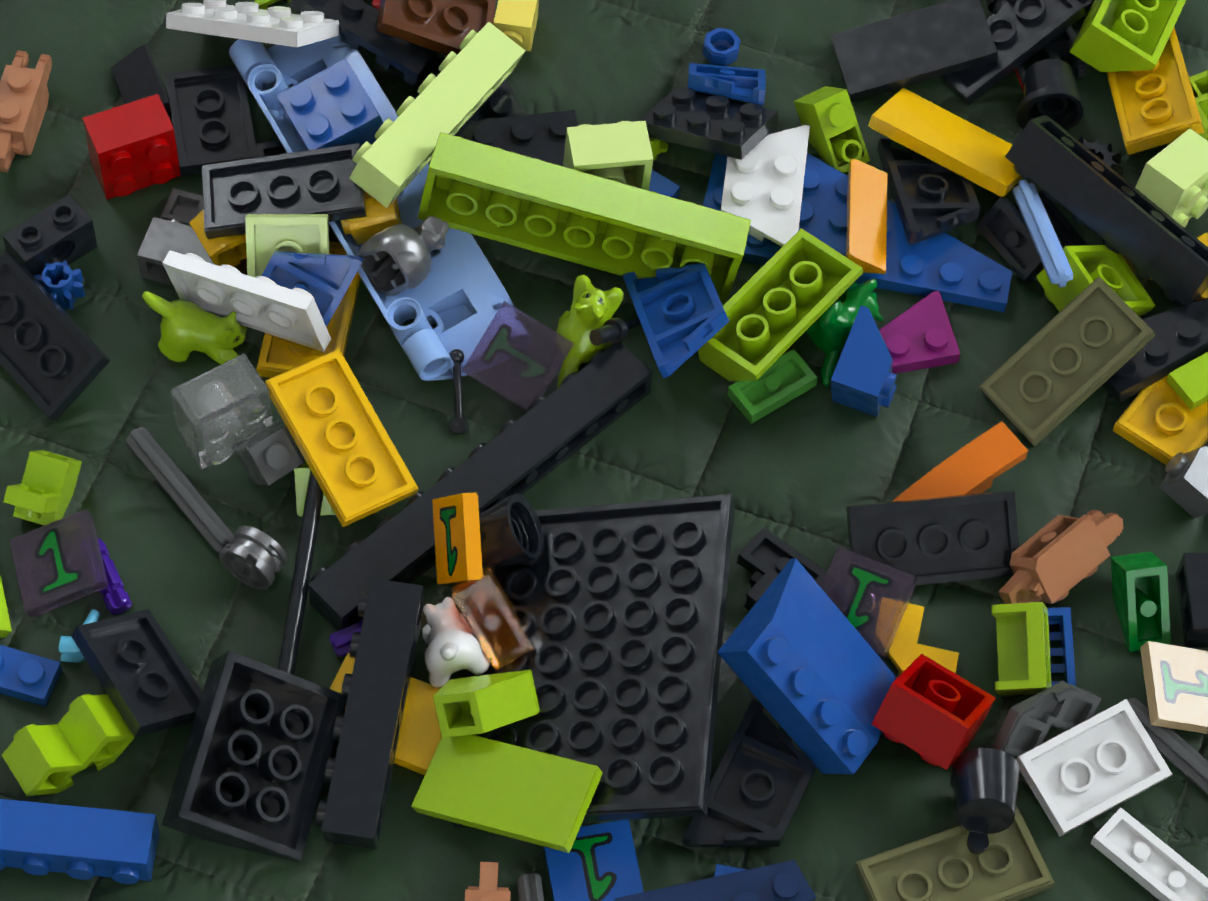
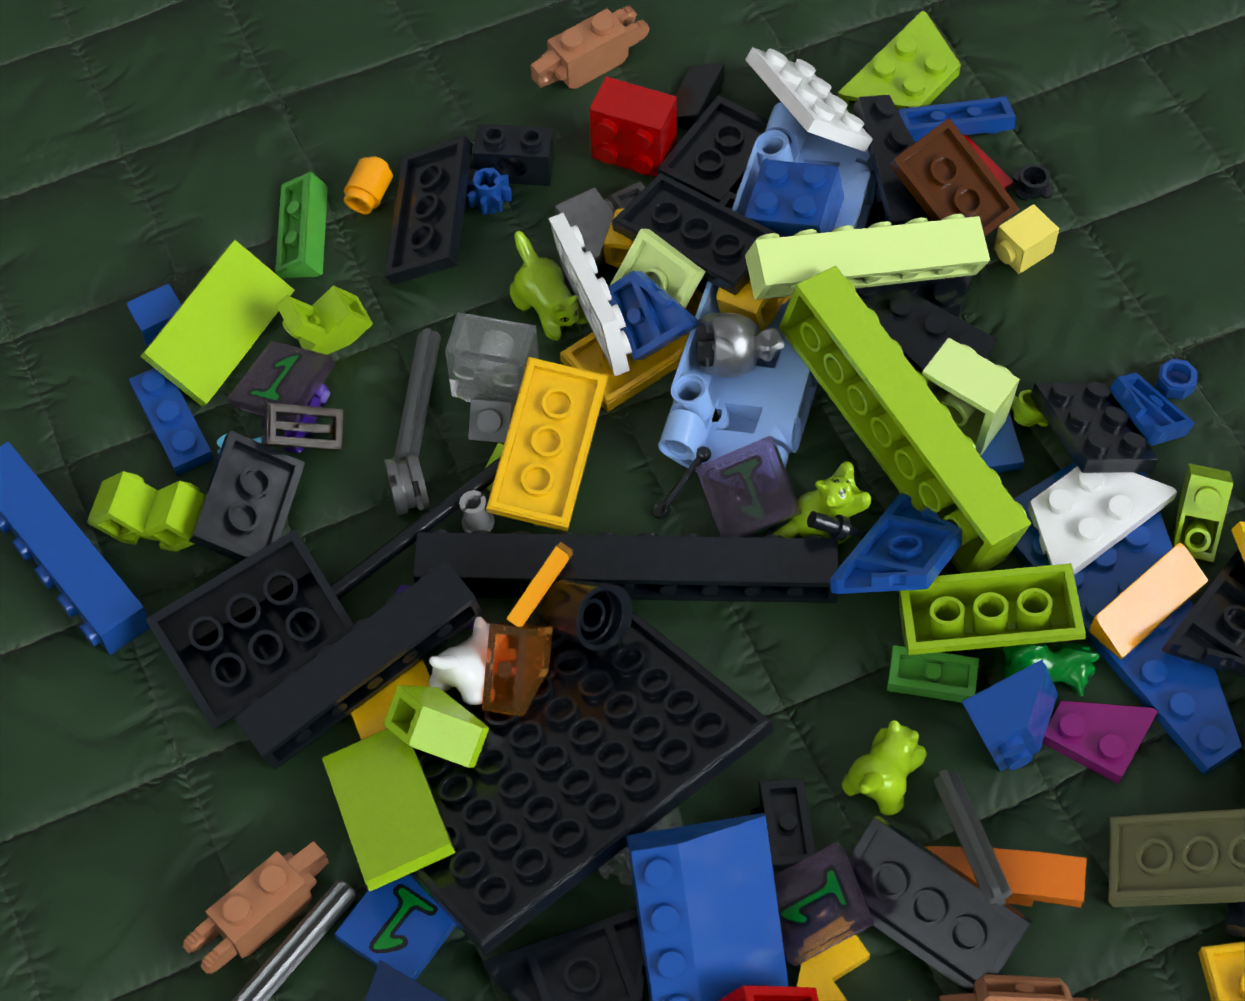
camera: 50 degrees right, 0 degrees up
none -> tile [261,403,343,451]
none -> light grey pin [459,490,495,533]
none -> lime animal [842,720,927,815]
none -> dark grey axle [934,769,1012,906]

